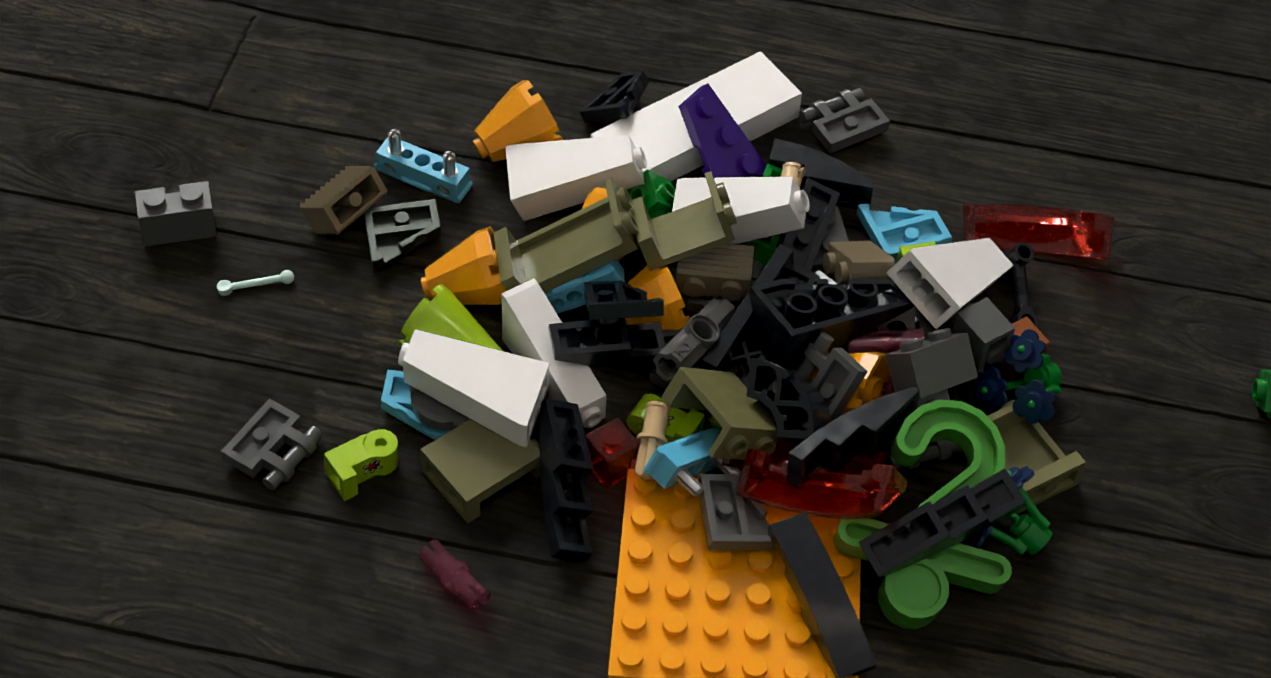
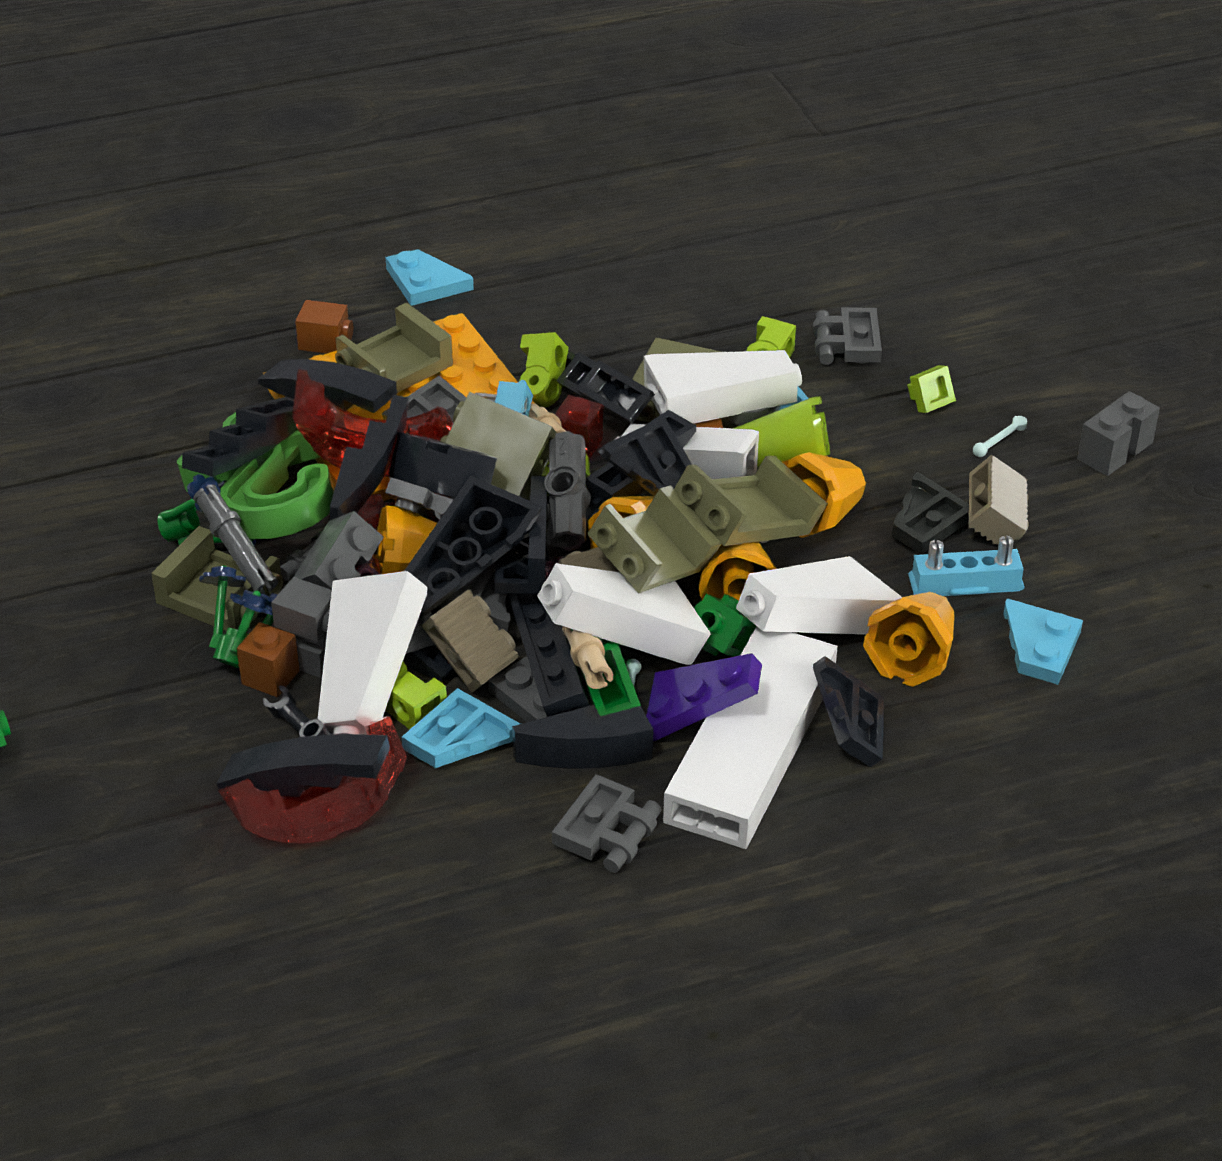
camera: 150 degrees right, 10 degrees down
clear pink pin [419,540,491,612] -> none
none -> dark grey pin [193,484,278,594]
none -> black slope [216,734,390,797]
none -> olive panel [335,302,453,393]
none -> lime leg [520,332,569,408]
none -> lime tile [907,365,956,413]
none -> medium azure wing [1003,598,1083,685]

